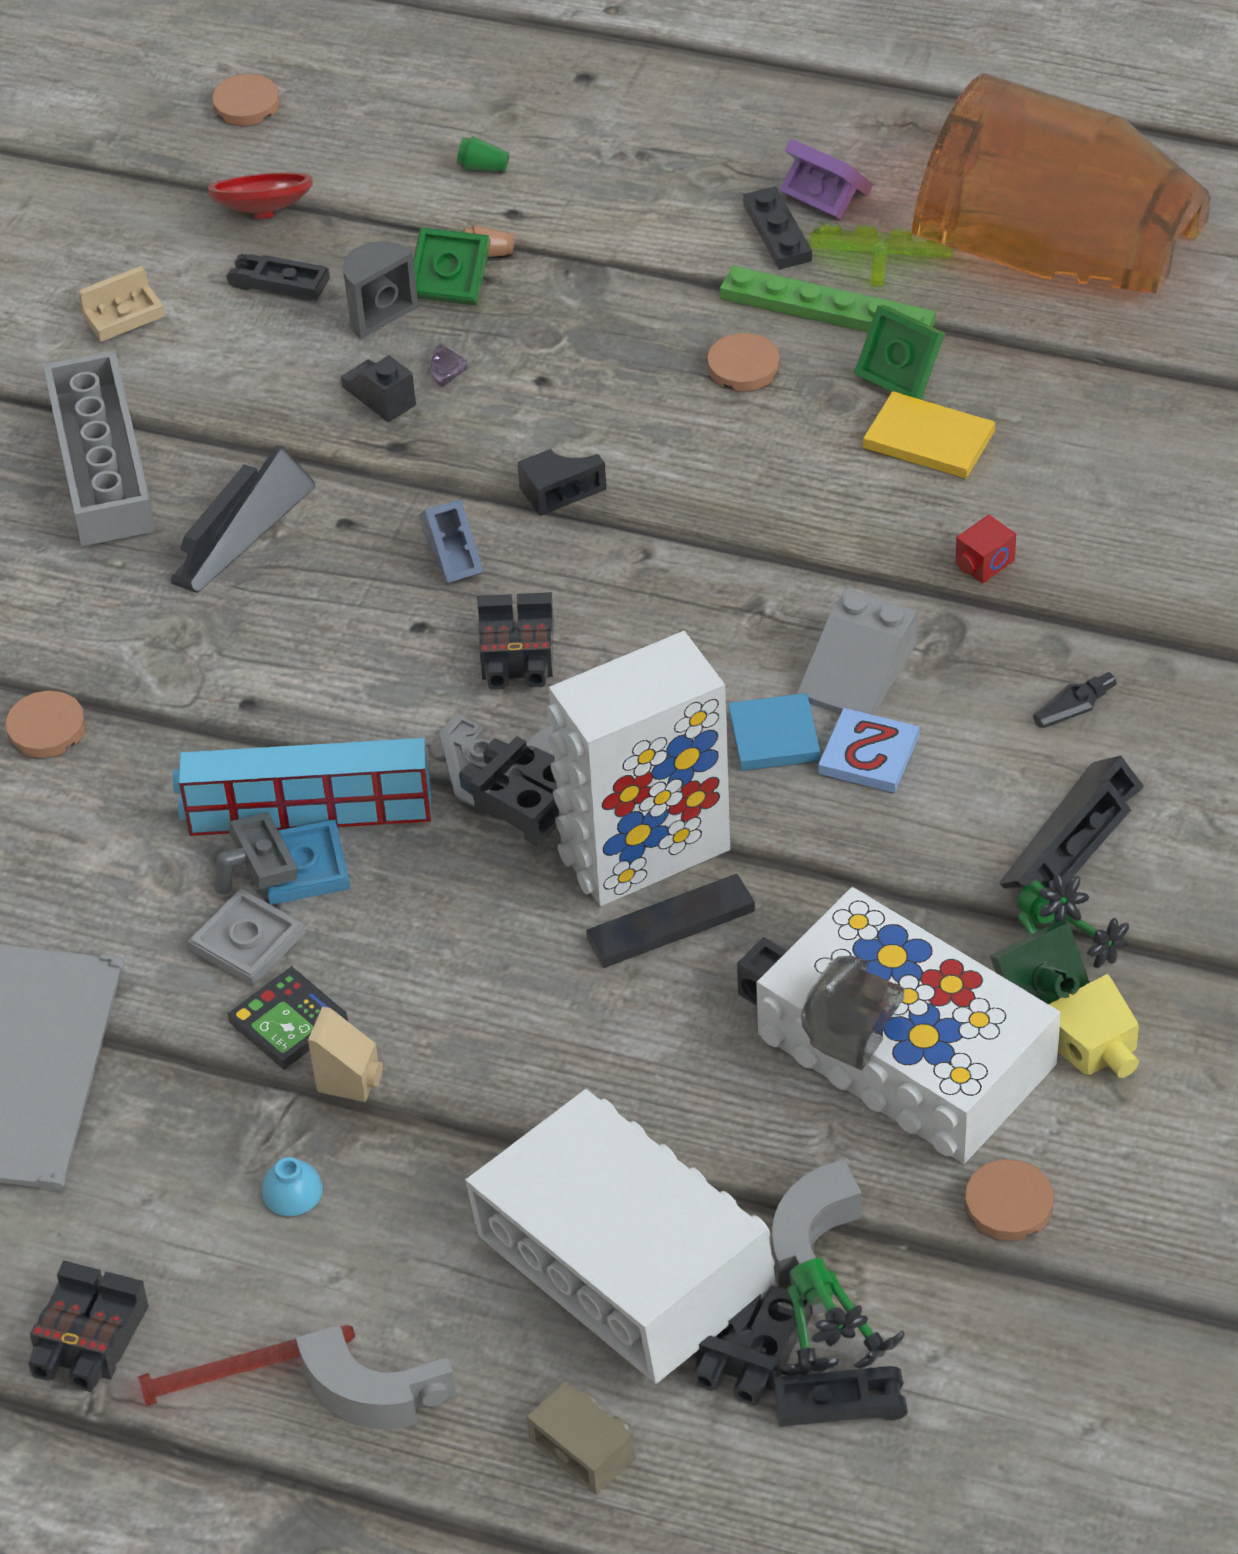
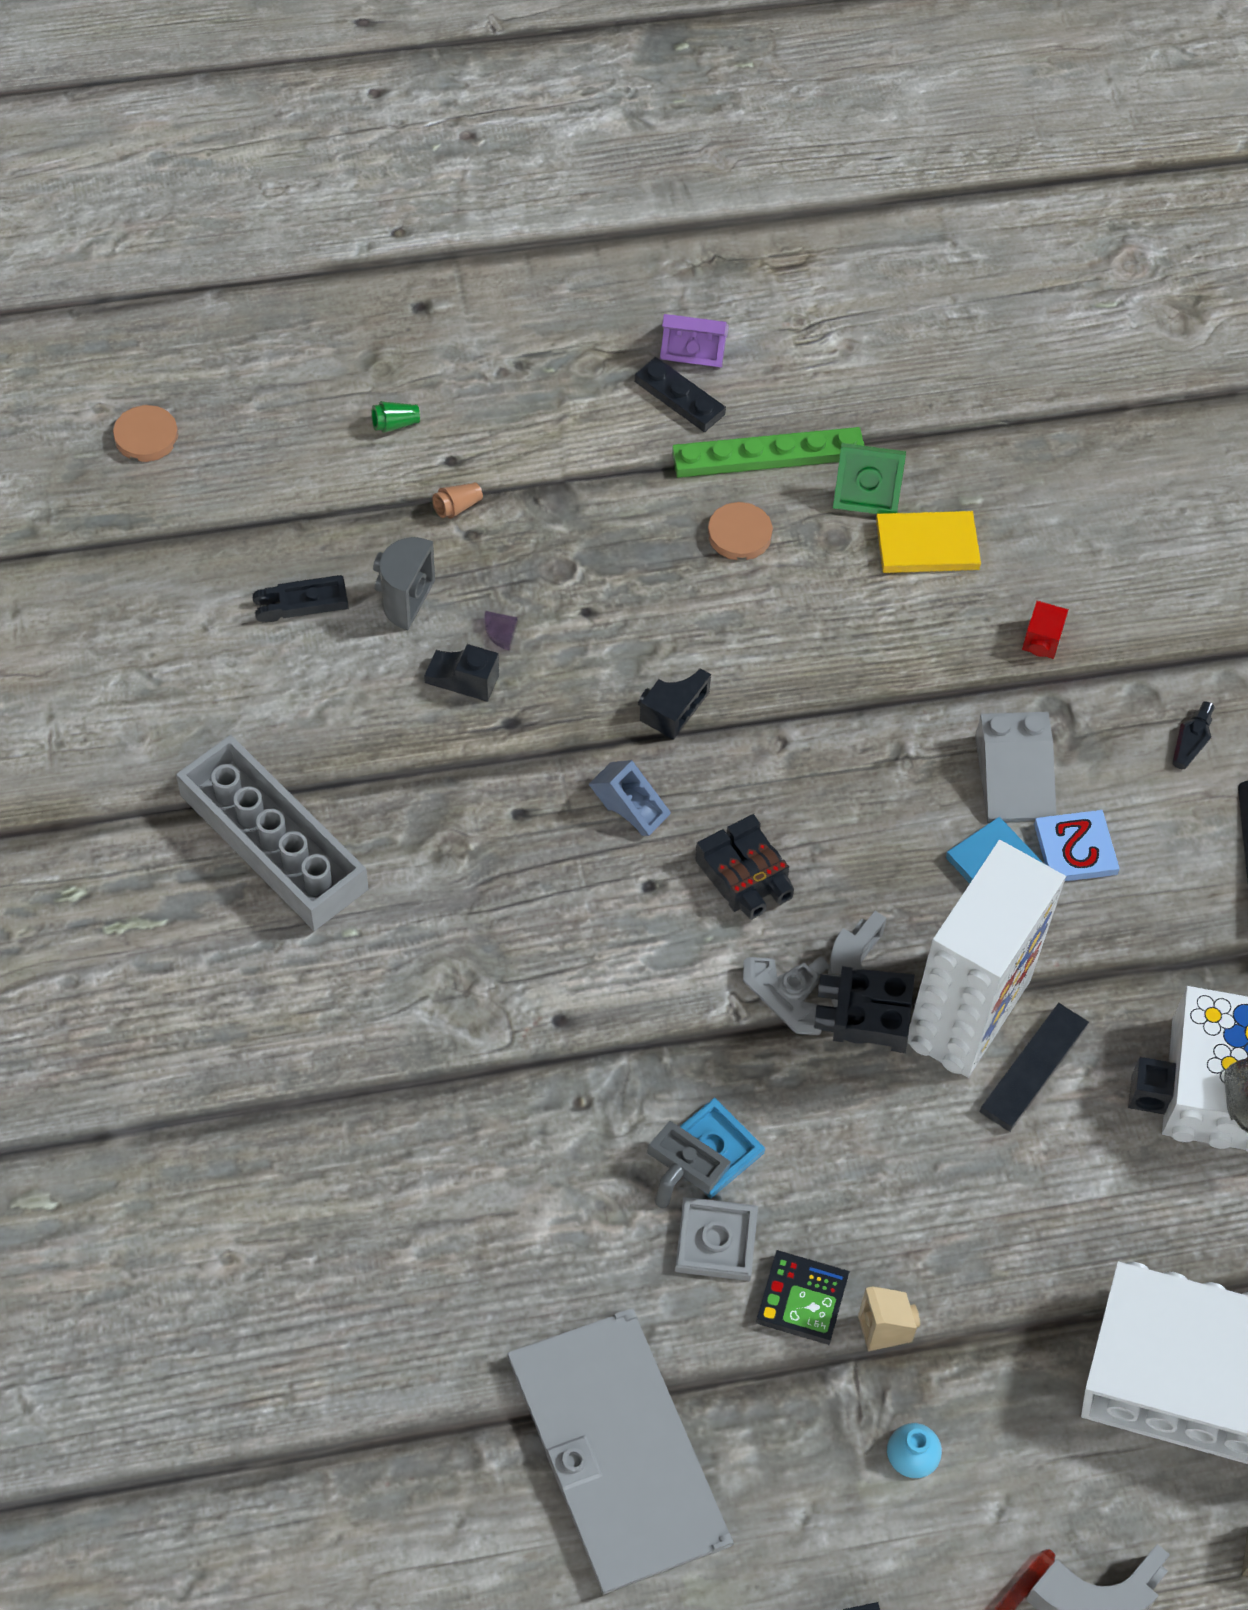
camera: 35 degrees left, 10 degrees up
nougat tile [5,690,86,758] -> none
tan bracket [78,266,165,342] -> none
wedge [171,445,315,592] -> none
medium azure brick [172,738,431,836] -> none
red dish [208,172,313,219] -> none
green tile [413,227,491,306] -> none
clear neon green plate [810,223,956,286] -> none
clear orange windscreen [911,73,1210,294] -> none

